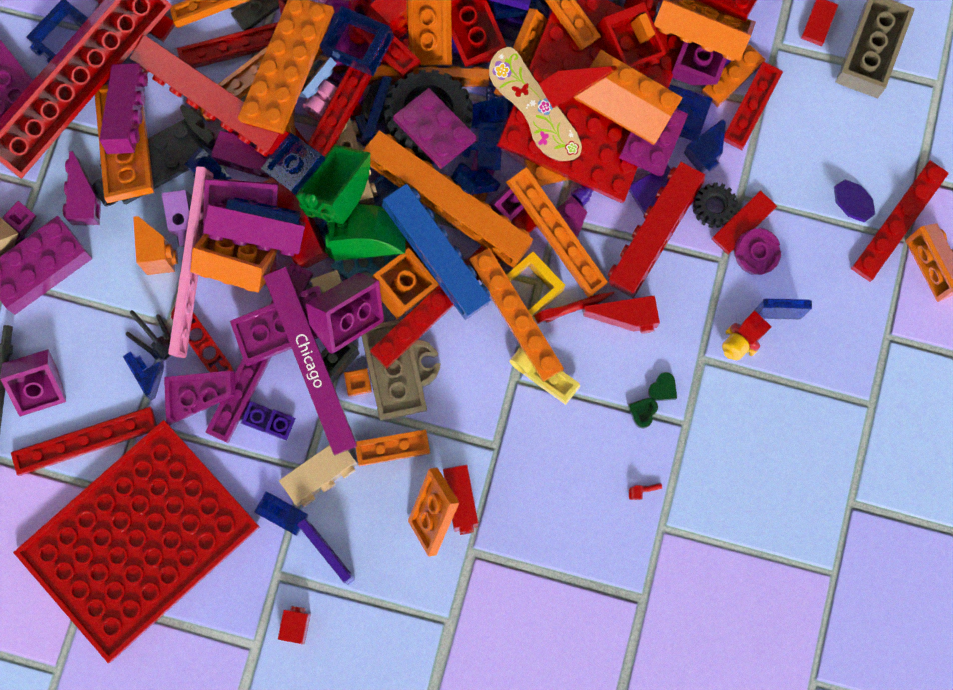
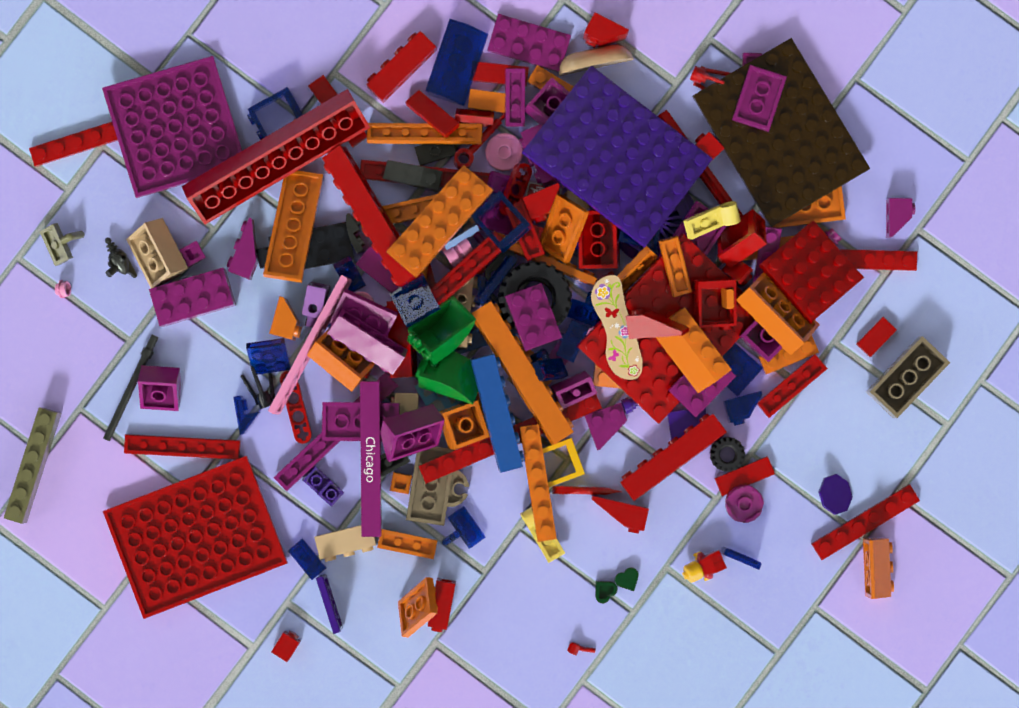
camera: 20 degrees right, 10 degrees up
magenta brick [99,63,148,154] -> none
magenta wing [164,371,235,425] -> none
clear blue tile [226,196,301,225] -> none
orange plate [506,167,608,297] -> none
none -> clear blue plate [246,338,291,375]
none -> pearl dark grey slope [383,160,443,193]
none -> clear blue plate [442,506,486,549]

